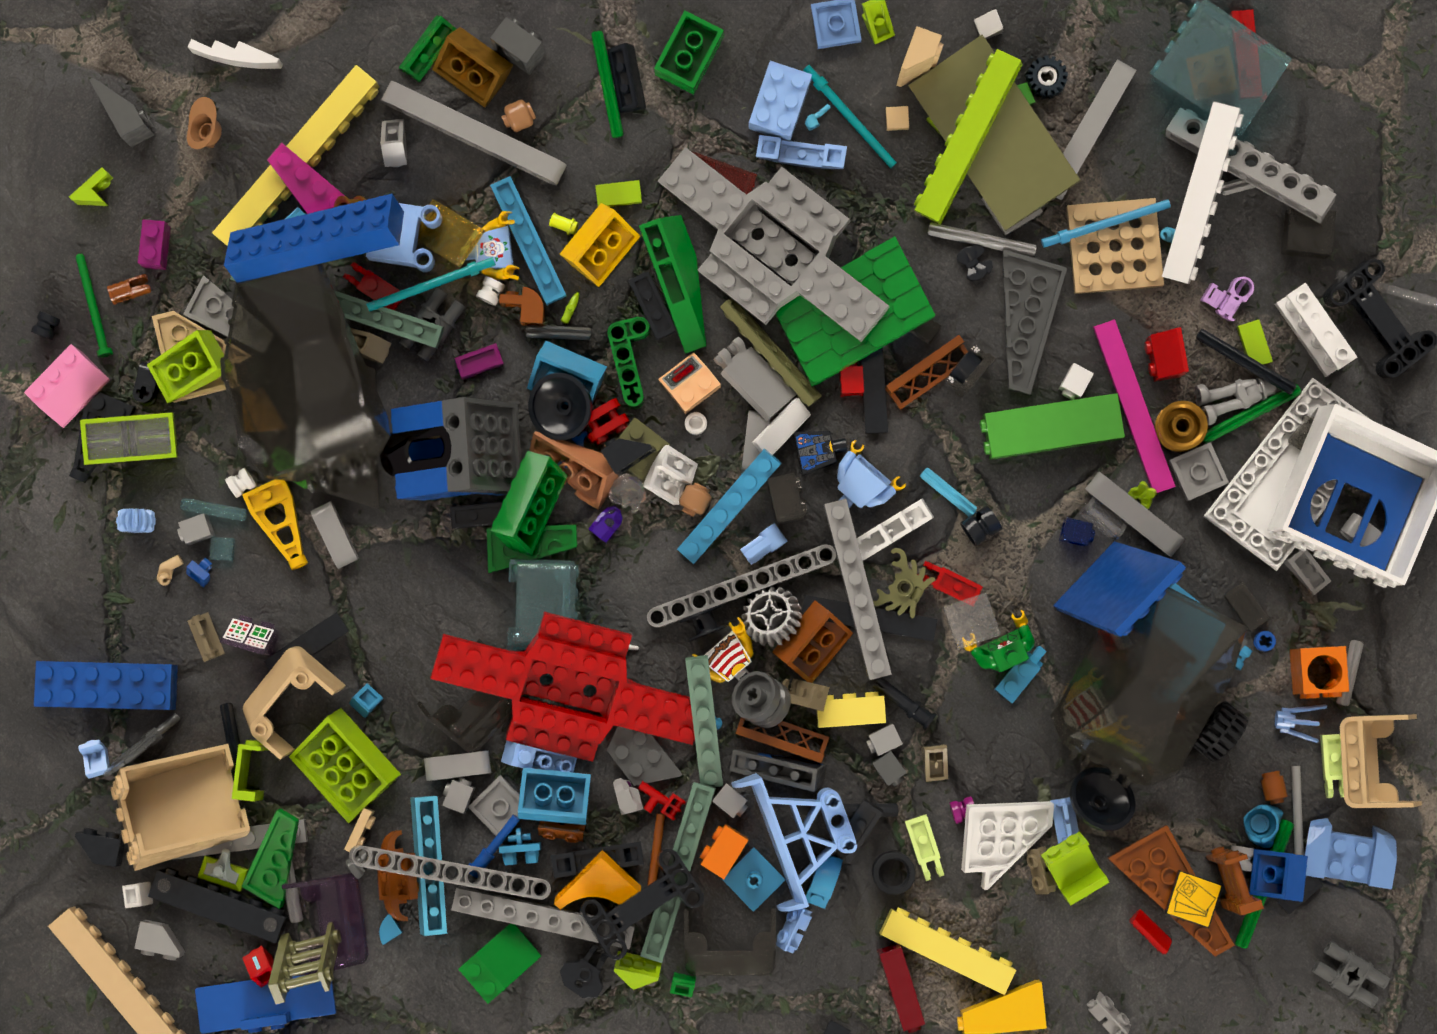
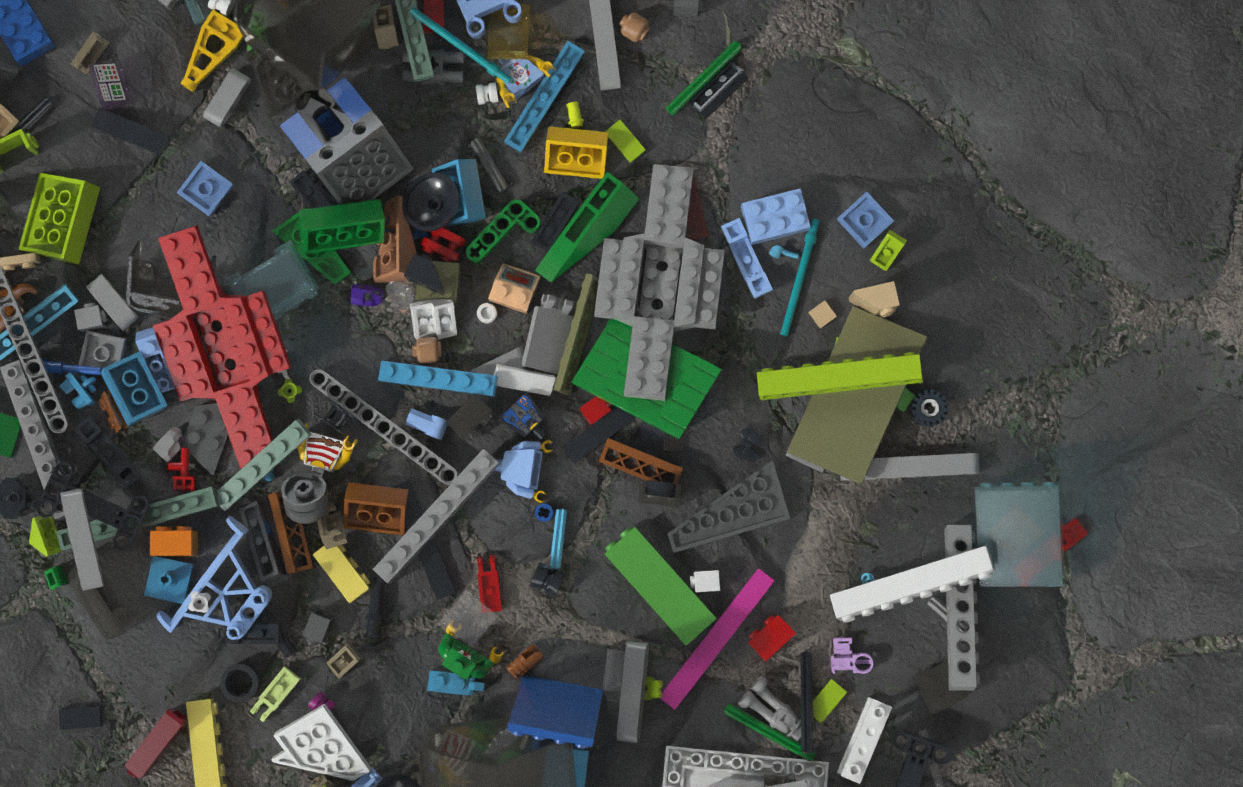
camera: 55 degrees right, 0 degrees up
blue tile [186,558,212,588] -> none
clear light blue tile [210,537,235,561] -> none
tan windscreen [243,646,346,760] -> none
dark azure slope [349,683,384,718] -> none
magenta tile [454,343,504,380] -> none
dark orange brick [499,287,545,326] -> none
light orange arch [554,850,641,910] -> none
lime helmet [561,292,579,324] -> none
dark orange bar [647,813,665,886] -> none
green brick [654,10,724,95] -> none
light grey brick [712,783,748,818] -> none
light grey gear [742,586,802,647] -> none
light blue hinge [775,908,812,953] -> none
dark azure brick [805,855,843,909] -> none
white slope [857,498,934,561] -> none
light grey brick [866,724,903,756] -> none
olive animal [873,548,935,618] -> none
light grey axle [928,223,1037,257] -> none
white slope [974,9,1003,39] -> none
dark azure bar [1041,199,1171,248] -> none
clear blue brick [1059,517,1095,547] -> none
tan piece [1066,198,1164,294] -> none
pearl gold wheel [1155,401,1208,452] -> none
light grey plate [1169,442,1229,501] -> none
none -> light grey beam [60,488,104,591]
none -> medium blue plate [177,161,234,217]
none -> white plate [188,591,211,613]
none -> lime plate [278,379,302,403]
none -> dark orange hinge [506,644,544,681]
none -> blue bush [535,503,553,522]

